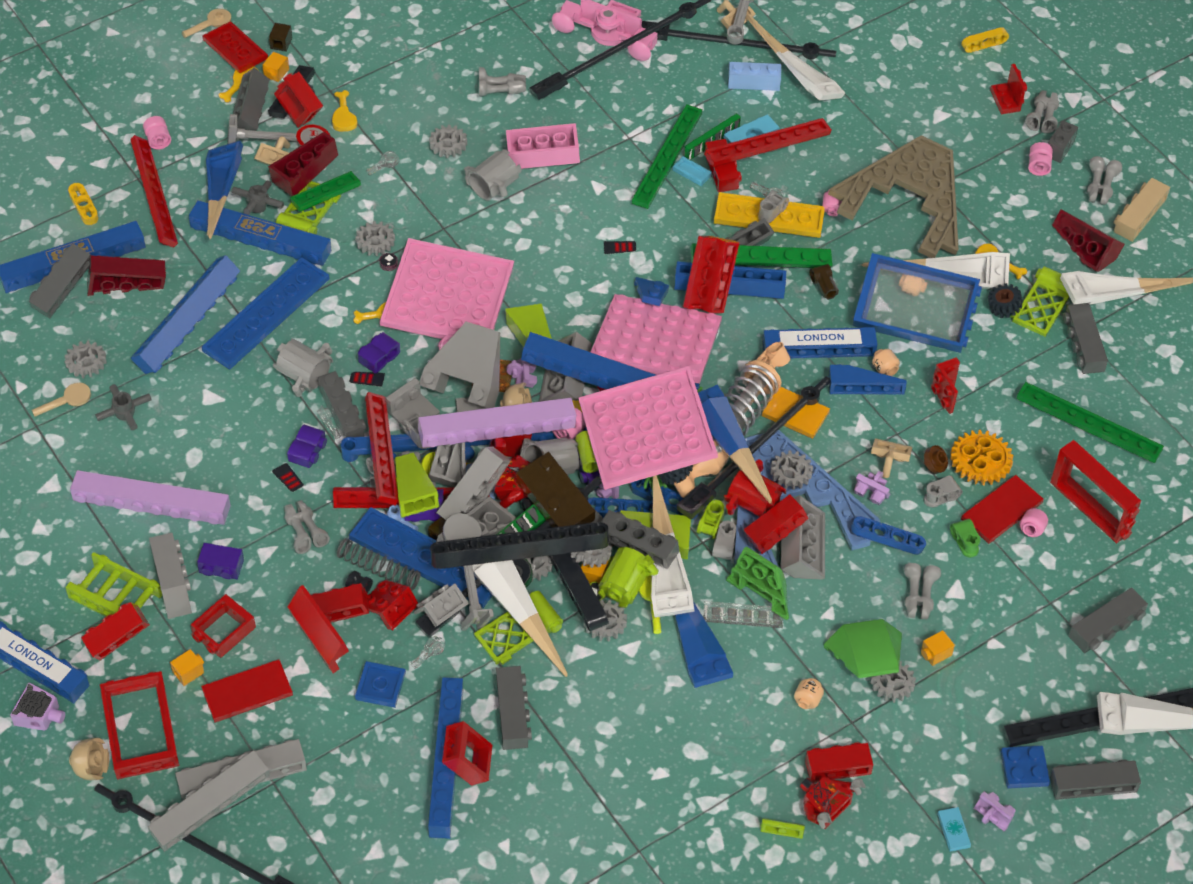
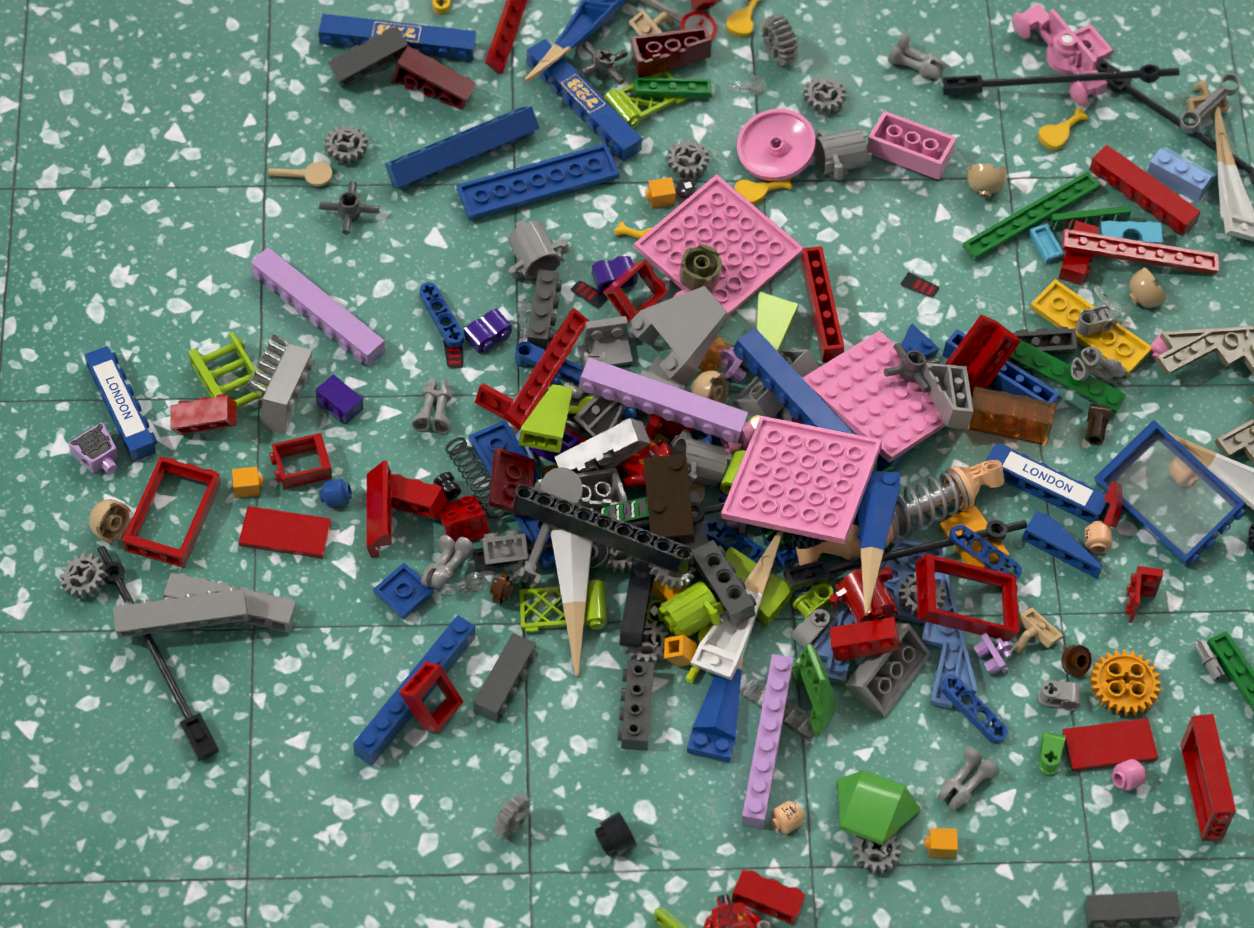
camera: 30 degrees right, 5 degrees up
none -> light grey gear [59,553,107,599]
none -> tile [246,333,290,397]
none -> blue head [319,478,352,508]
none -> blue beam [420,282,464,349]
none -> light grey piece [421,535,474,588]
none -> dark red plate [488,447,535,518]
none -> reddish brown plate [490,573,515,605]
none -> light grey gear [494,793,532,840]
none -> black piece [594,812,637,856]
none -> red window [603,260,668,324]
none -> dark grey brick [617,661,654,751]
none -> light orange brick [645,177,676,208]
none -> light orange brick [664,635,697,667]
none -> olive brick [679,245,722,291]
none -> yellow piece [734,178,793,205]
none -> bright pink dish [737,109,816,181]
none -> lavender brick [742,654,794,829]
none -> light grey gear [761,14,798,67]
none -> red brick [800,246,845,363]
none -> dark grey bar [884,343,940,393]
none -> red door [916,554,1020,641]
none -> light grey wedge [922,363,973,429]
none -> blue beam [949,525,1022,579]
none -> tan cylinder [967,164,1007,198]
none -> clear orange brick [967,386,1056,446]
none -> yellow piece [1038,108,1088,151]
none -> light grey piece [1071,347,1127,385]
none -> red brick [1089,144,1201,236]
none -> red slope [1103,481,1123,528]
none -> tan cylinder [1129,267,1167,308]
none -> light grey axle [1194,639,1226,681]

